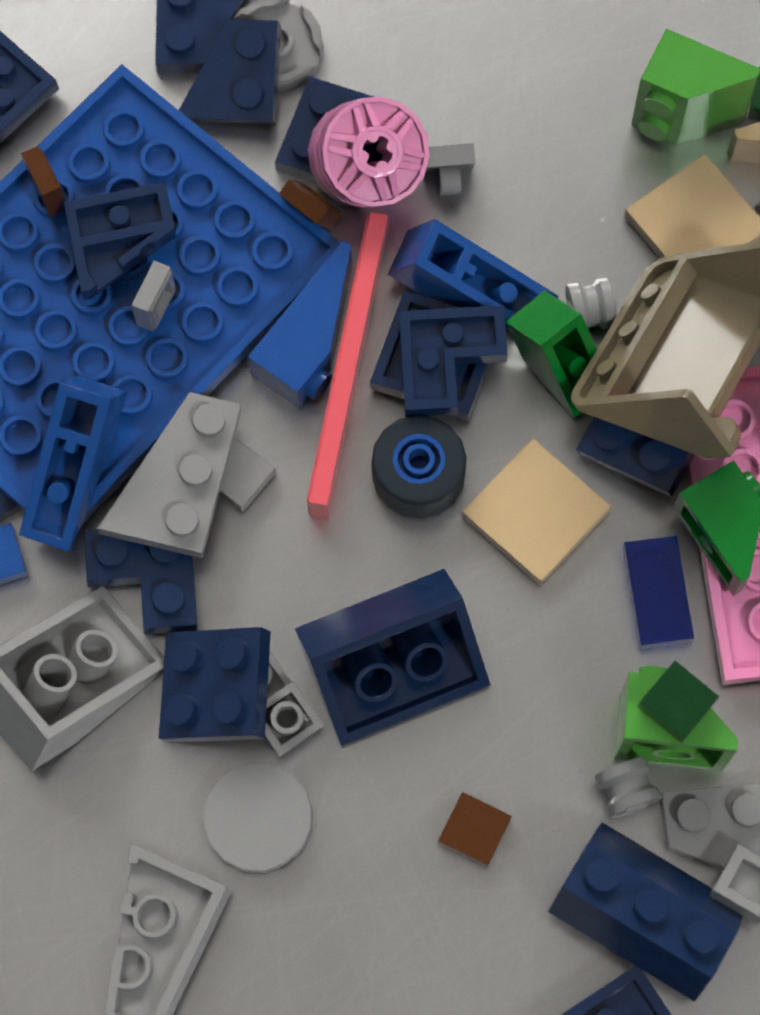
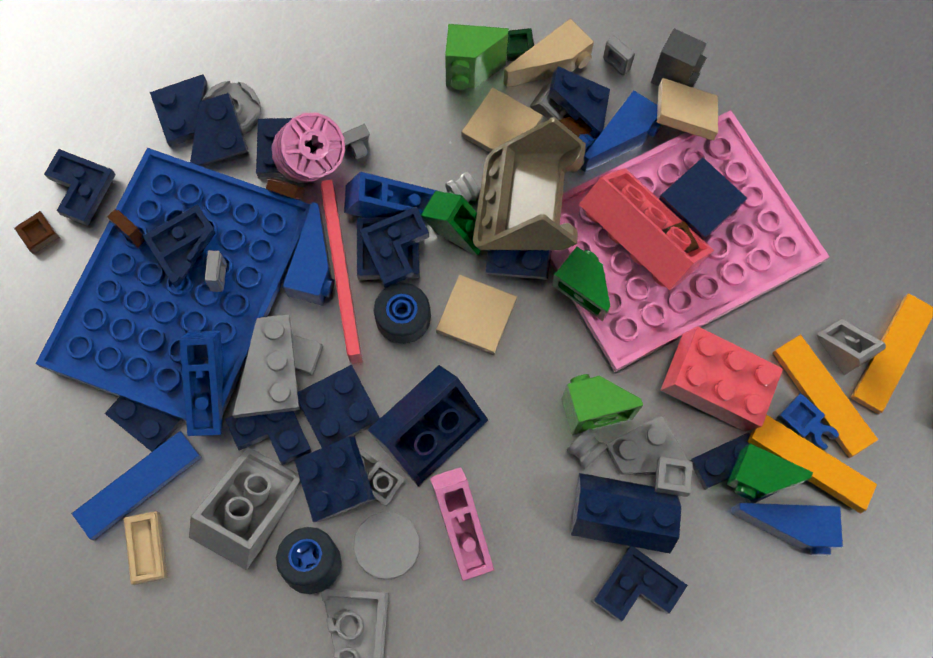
camera: 25 degrees left, 0 degrees up
reddish brown tile [438,792,512,868] -> none
clear blue tile [623,536,694,649] -> none
dark green tile [637,661,720,743] -> none
none -> black wheel [276,527,342,594]
none -> dark blue plate [298,364,380,448]
none -> bright pink slope [430,467,494,581]

